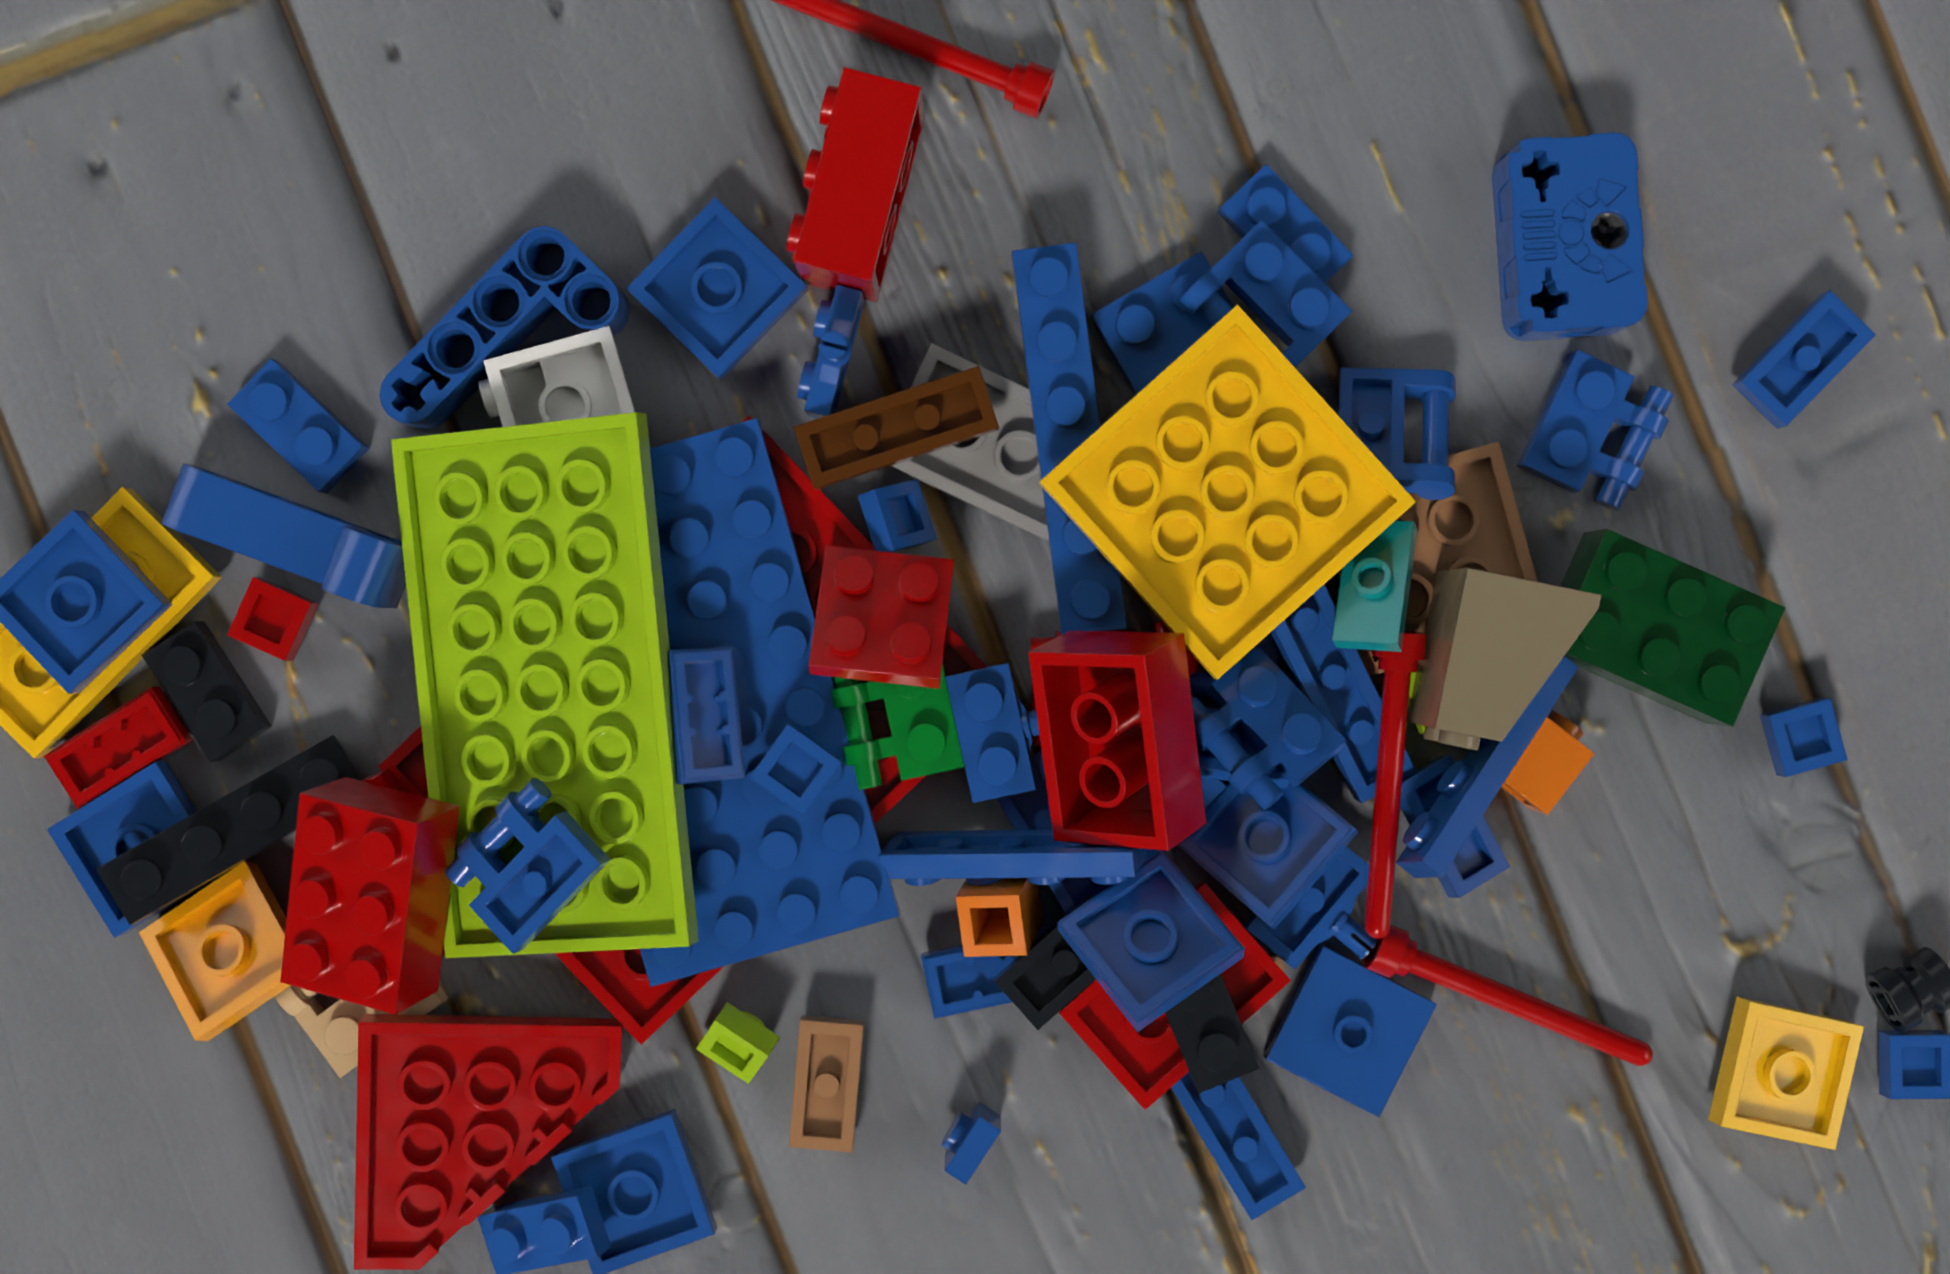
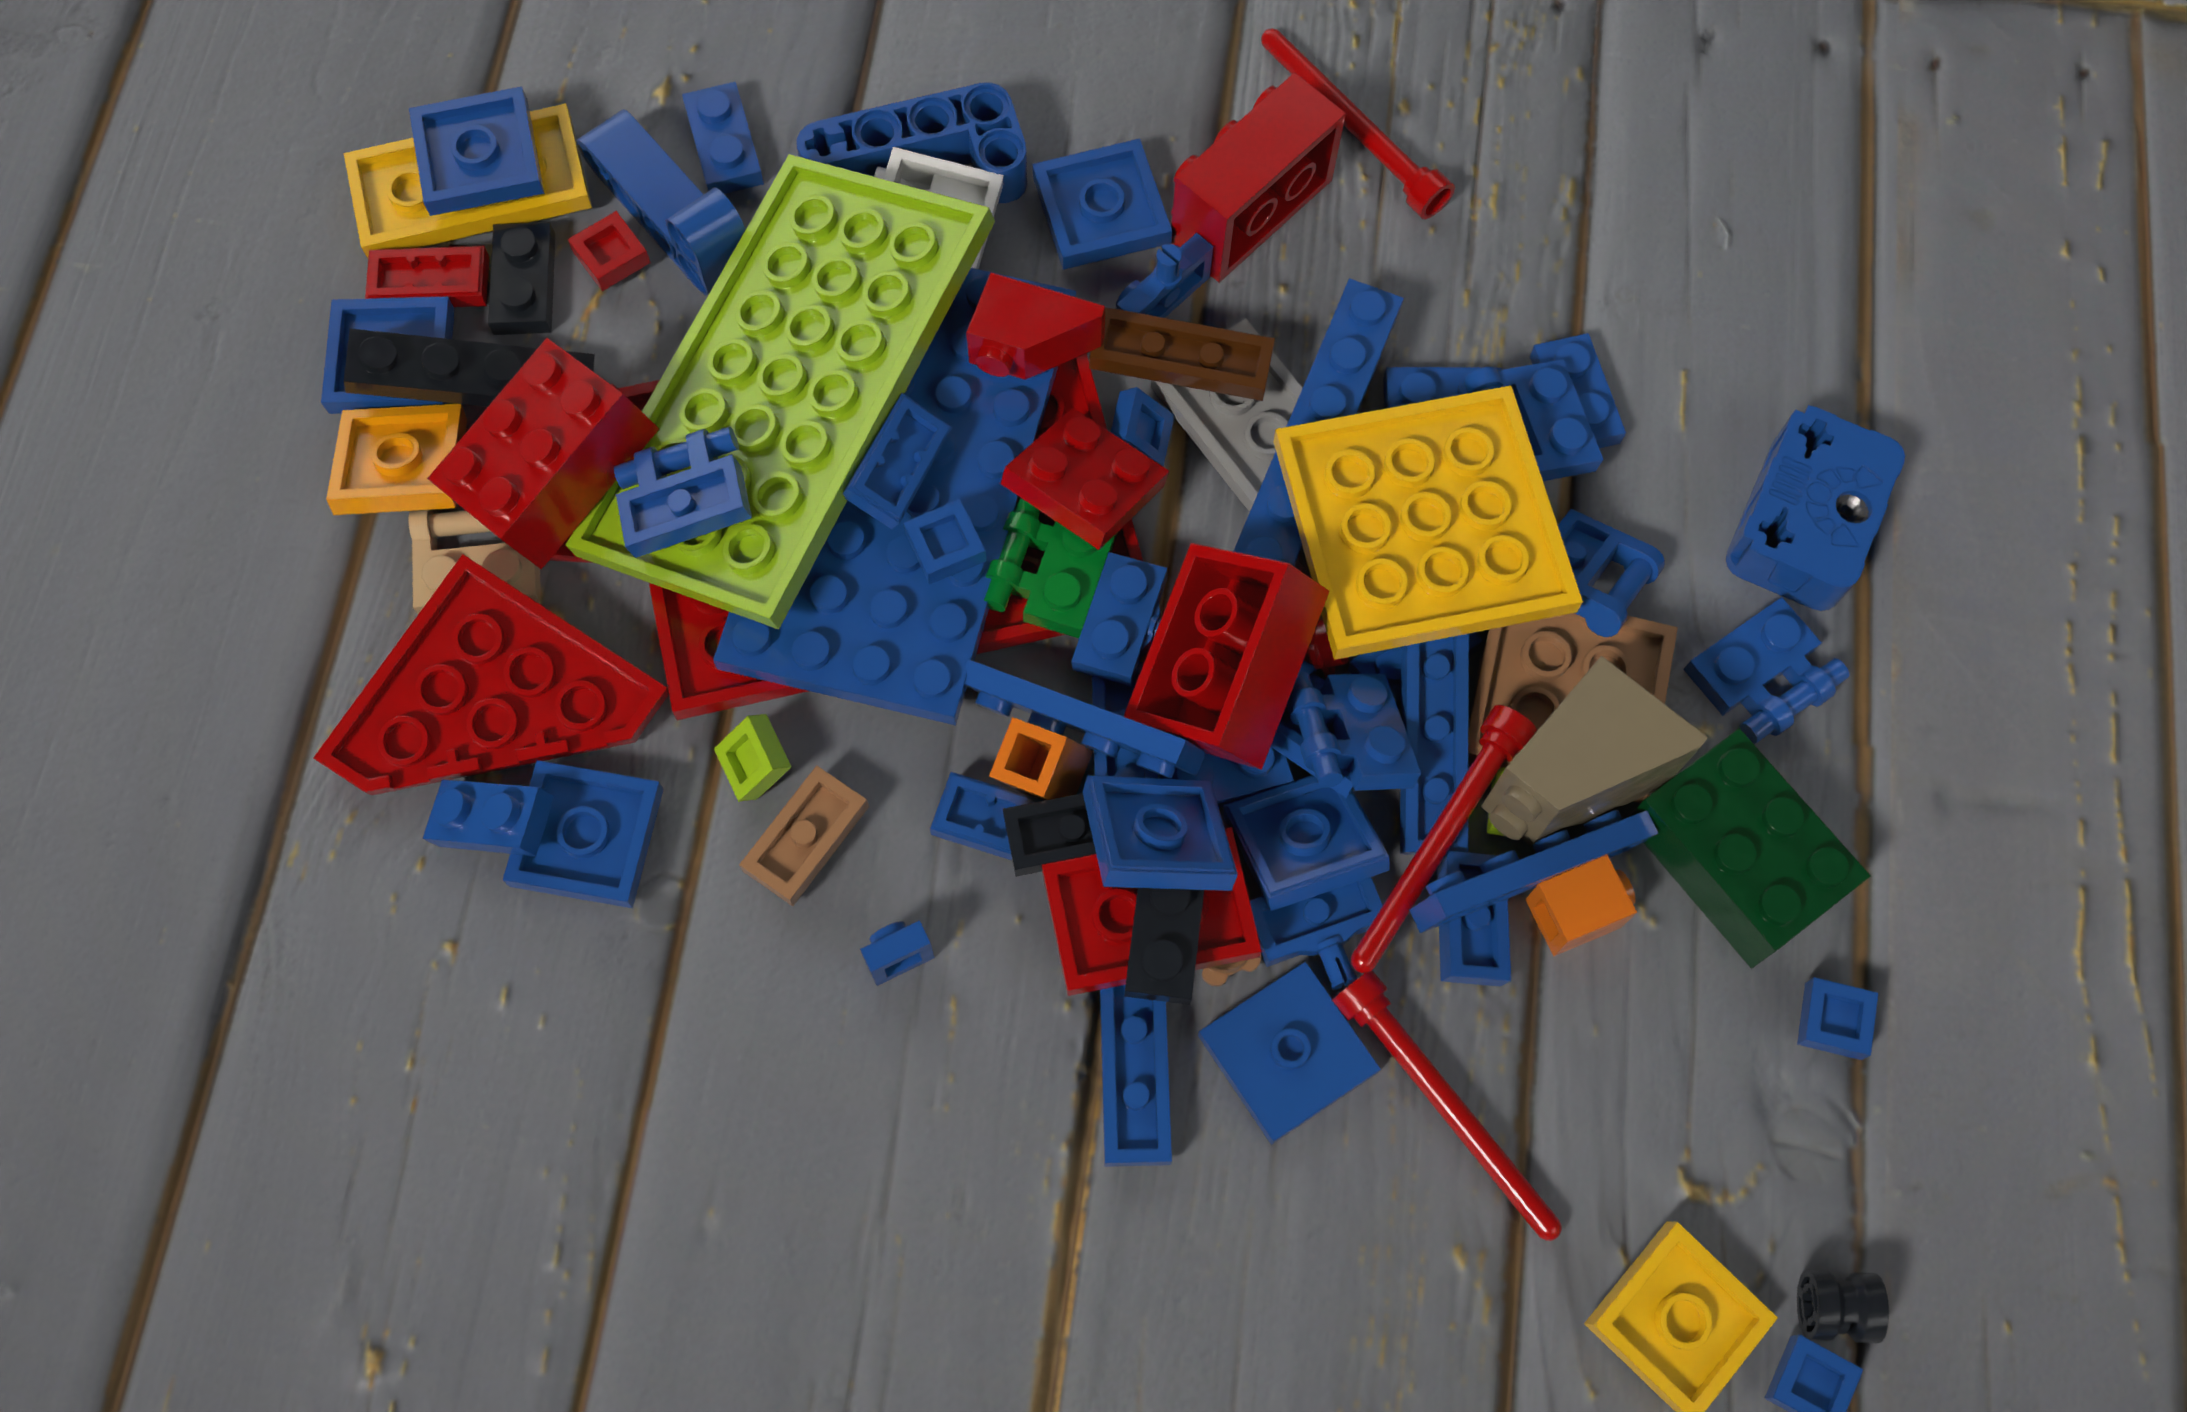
camera: 30 degrees right, 20 degrees down
teal plate [1332,521,1418,652] -> none
blue plate [1732,290,1876,429] -> none
none -> red slope [966,272,1105,380]

